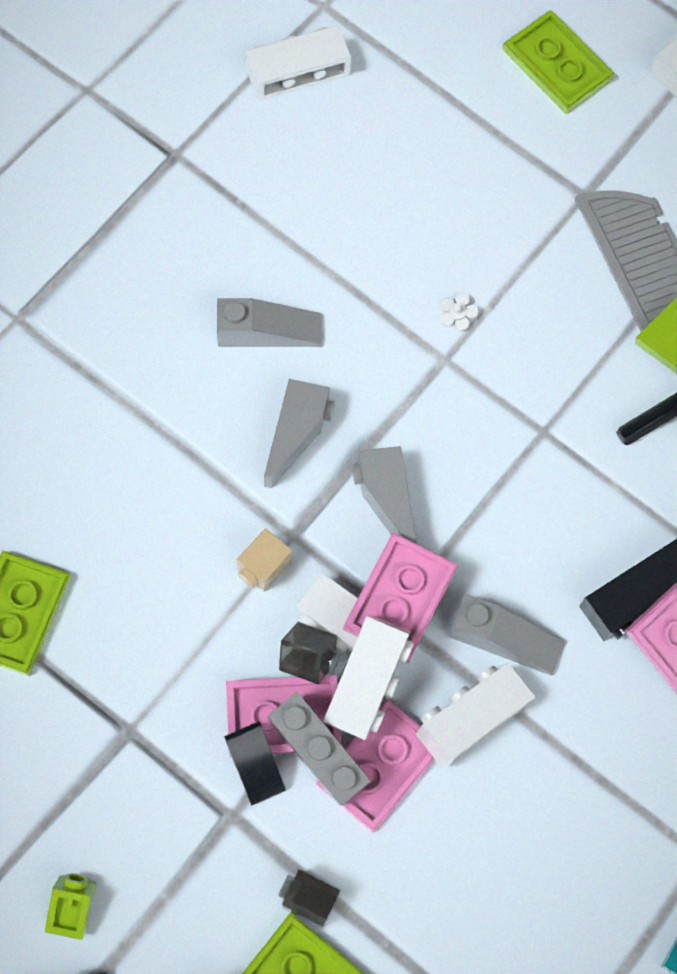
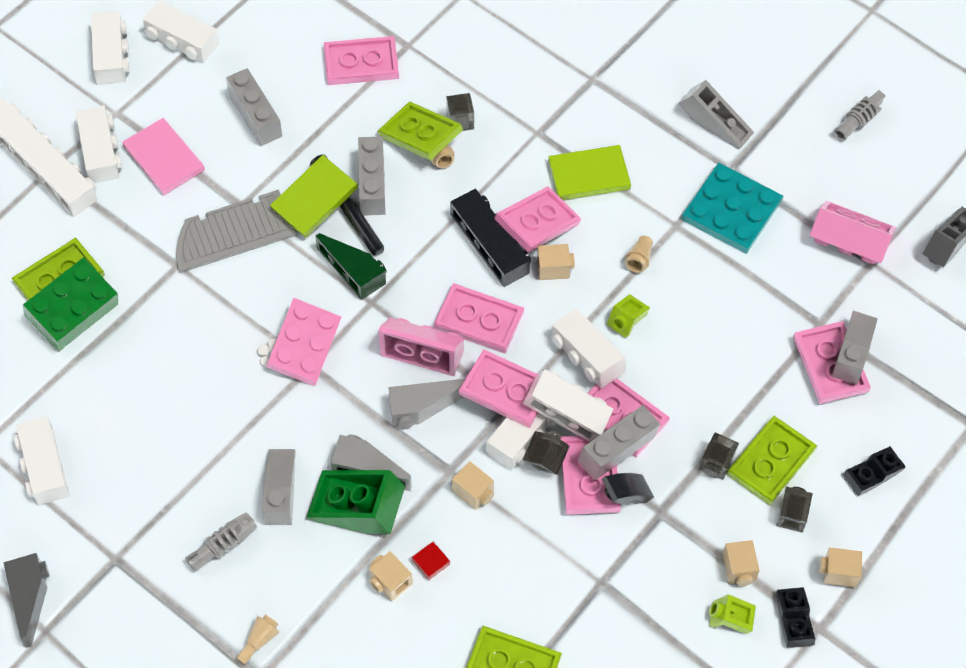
camera: 85 degrees left, 10 degrees down
light grey slope [450,594,564,676] -> none
none -> dark grey slope [3,553,50,648]
none -> green brick [23,257,118,352]
none -> light grey hinge [185,512,257,572]
none -> tan cone [237,614,280,665]
none -> bright pink plate [266,298,341,386]
none -> green slope [306,470,405,534]
none -> dark green slope [315,233,387,300]
none -> tan brick [369,551,413,601]
none -> bright pink slope [379,317,464,377]
none -> red tile [412,541,450,580]
none -> bright pink tile [434,283,524,354]
none -> tan brick [537,244,575,280]
none -> lime bracket [607,294,650,338]
none -> tan cone [625,235,653,273]
none -> tan brick [722,540,760,586]

